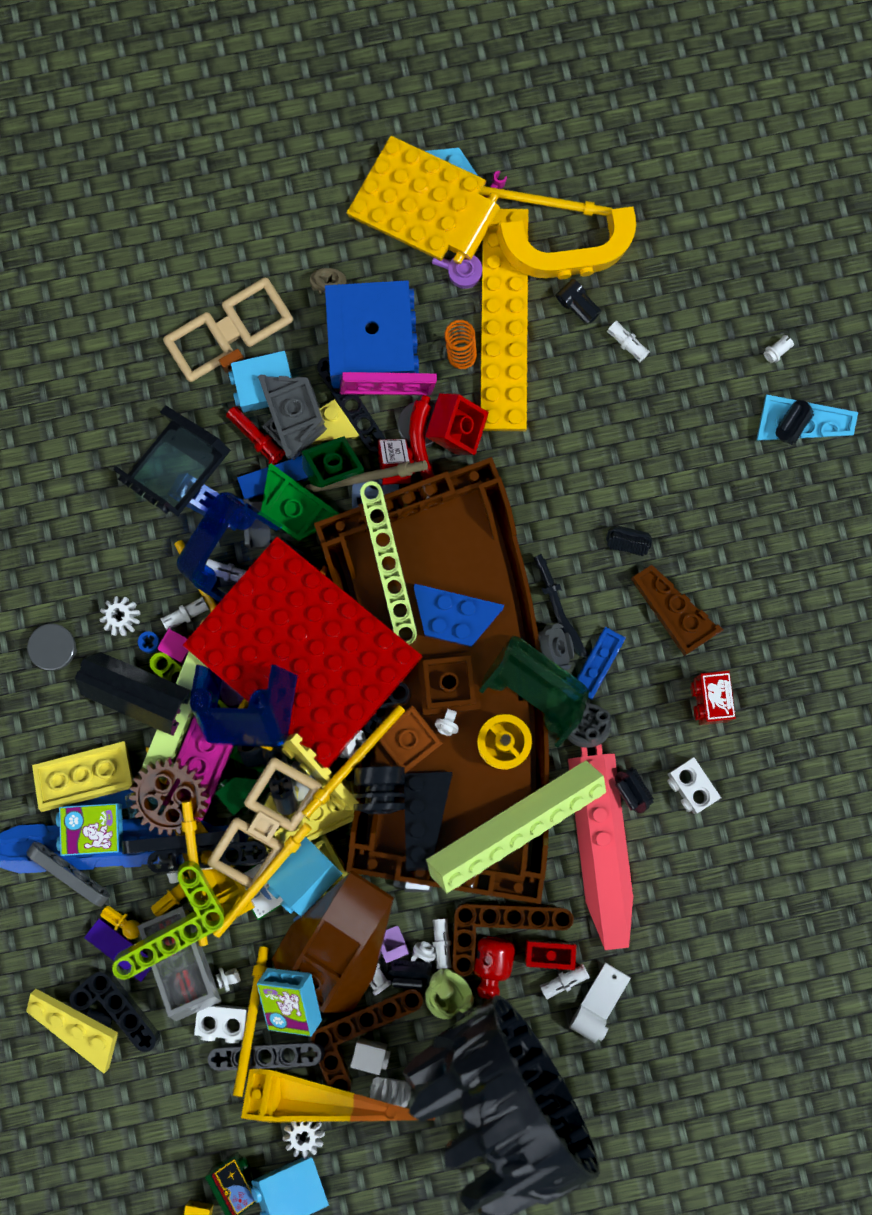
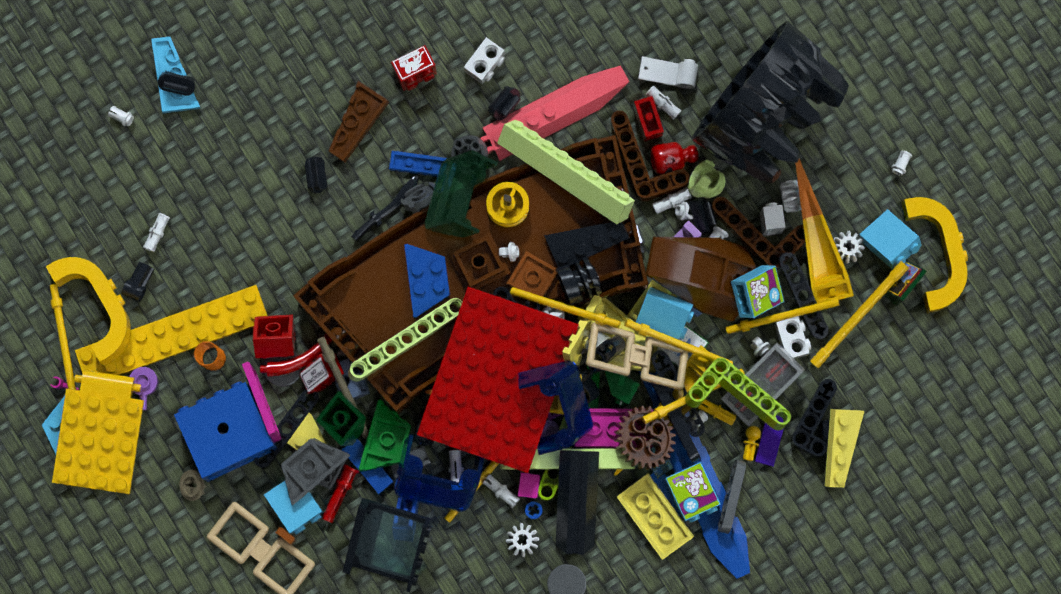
camera: 115 degrees left, 0 degrees up
none -> yellow piece [810,261,909,369]

